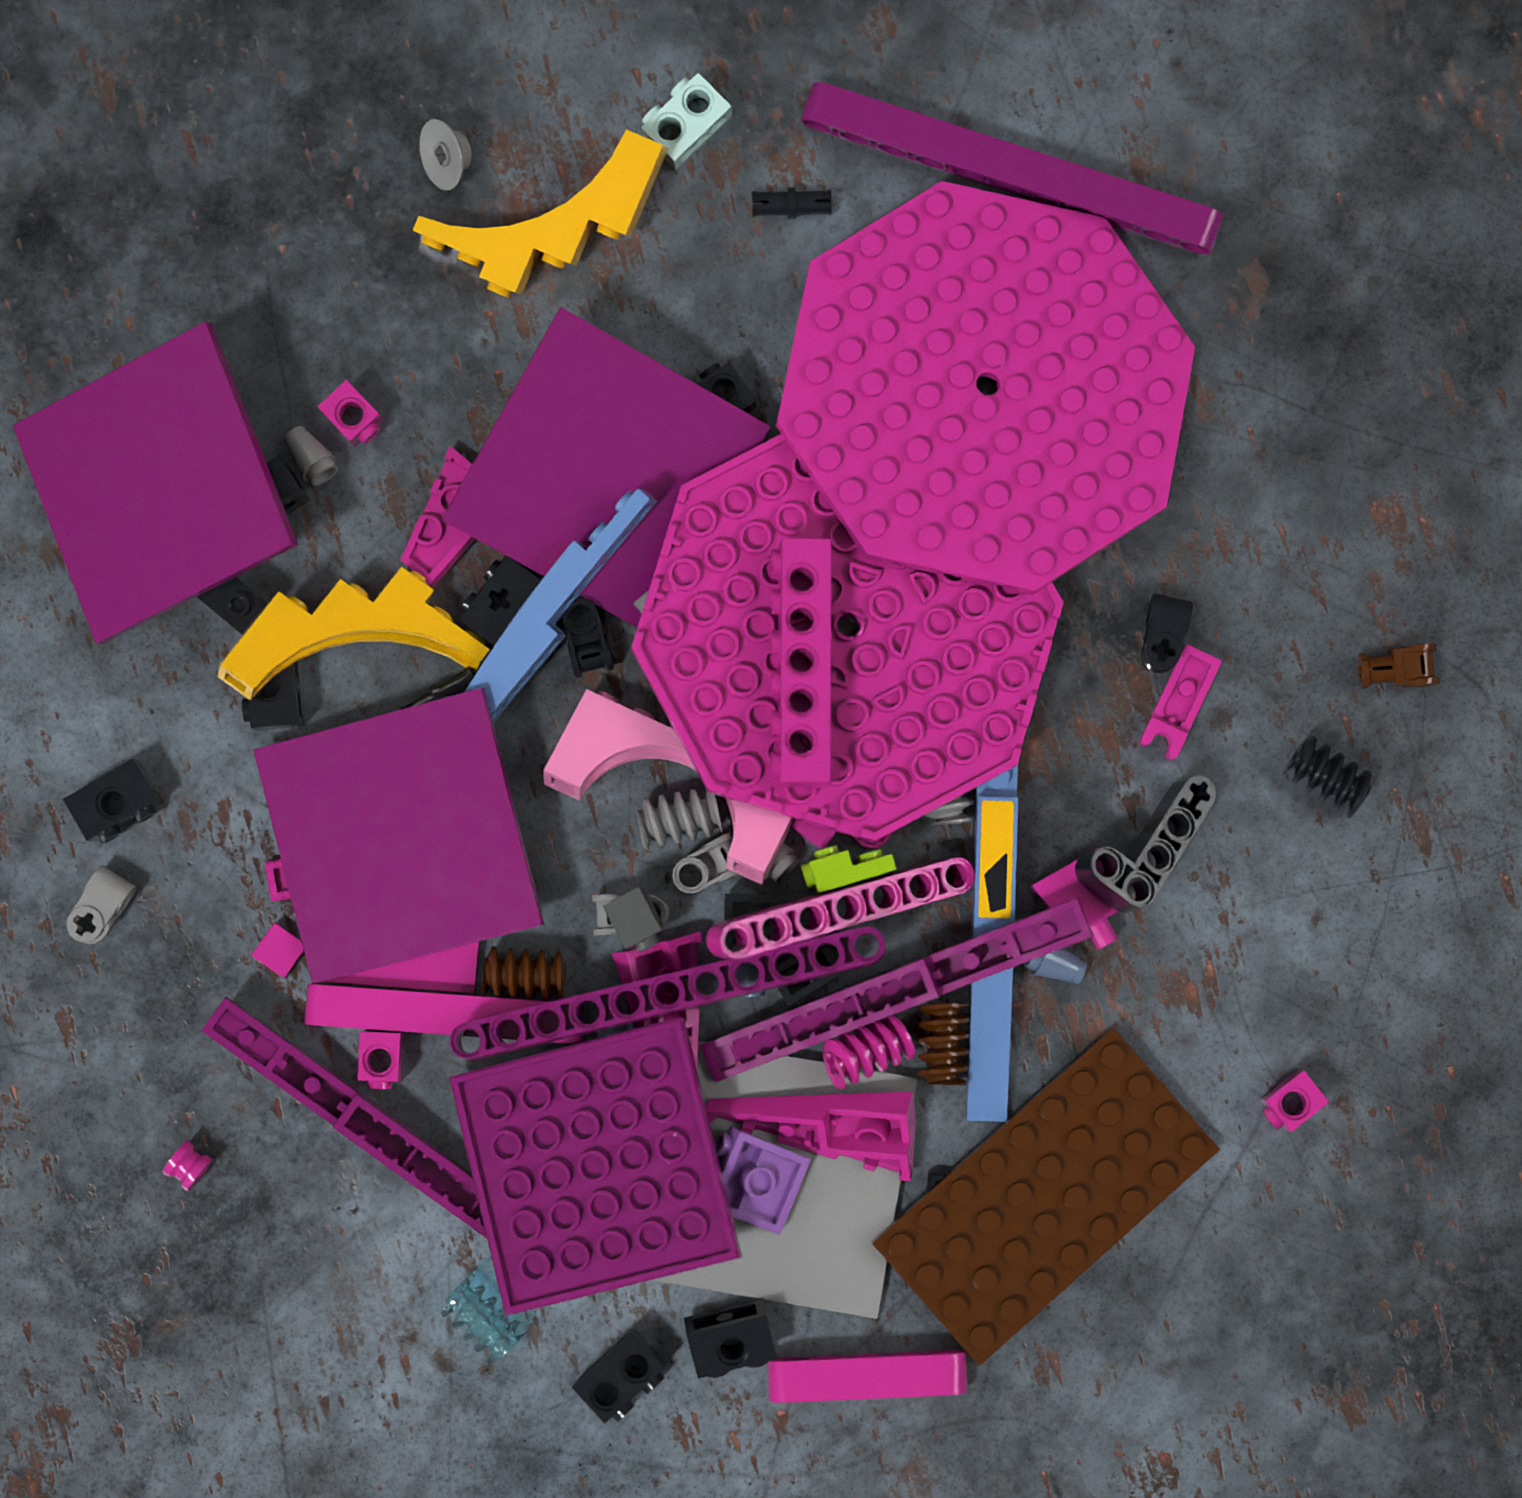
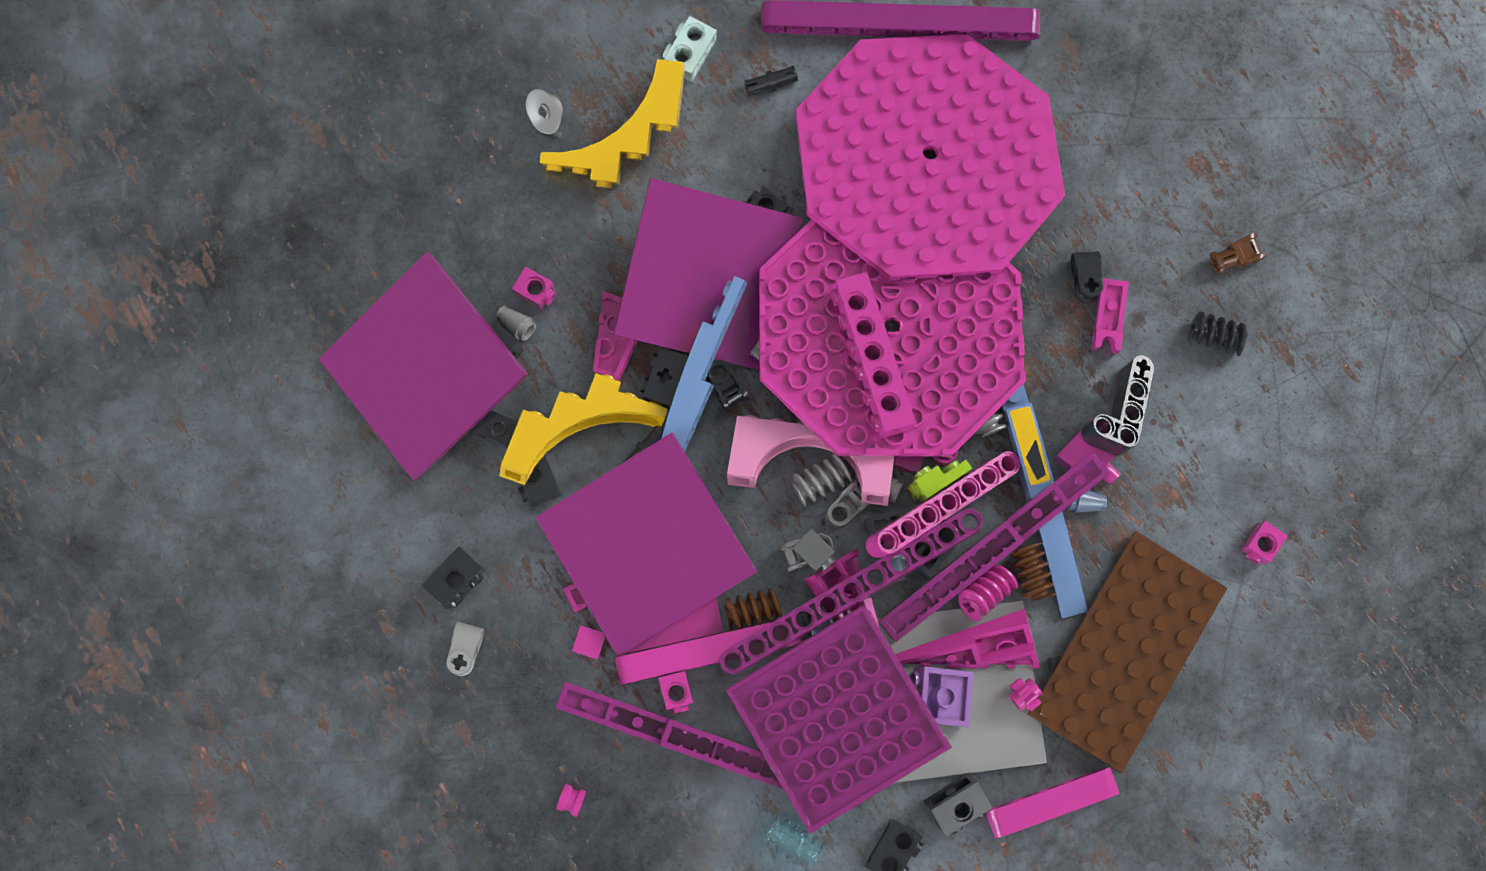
camera: 25 degrees left, 5 degrees down
none -> dark pink gear [1008,678,1042,711]

